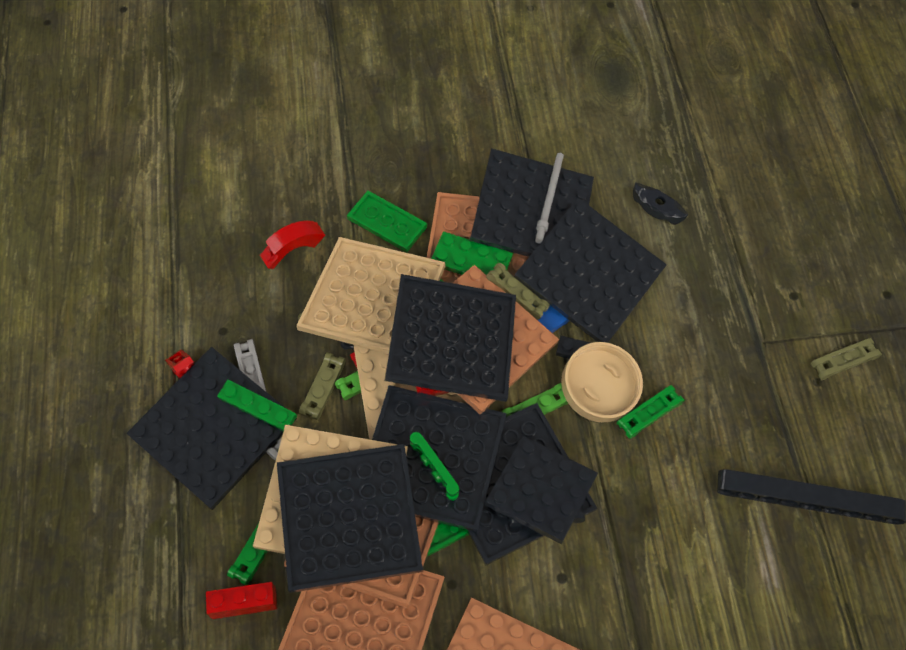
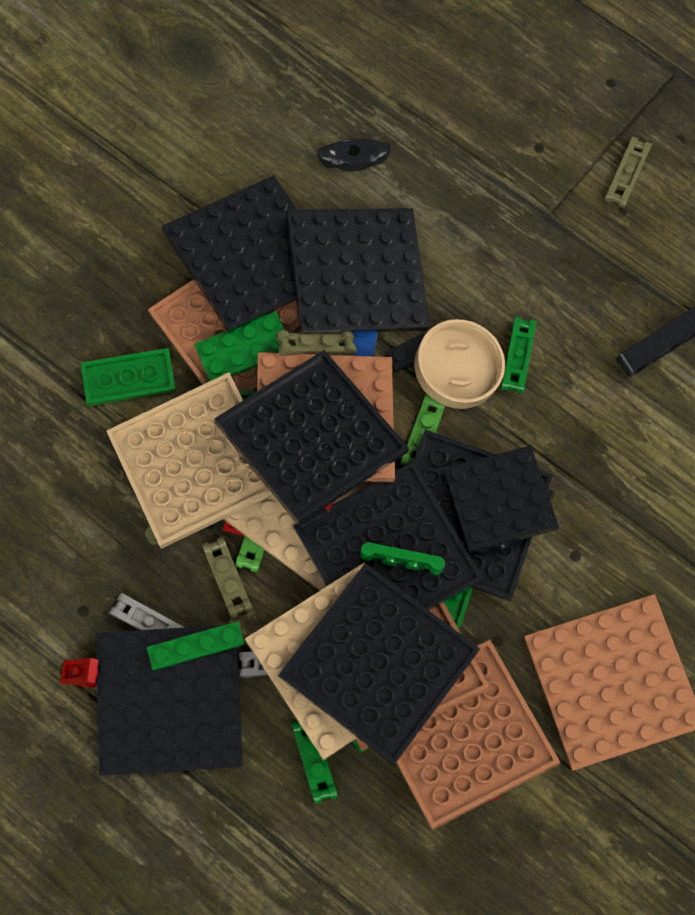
camera: 45 degrees left, 10 degrees up
red brick [206,582,277,619] -> none
red arch [260,221,325,269] -> none
light grey bar [535,153,564,243] -> none

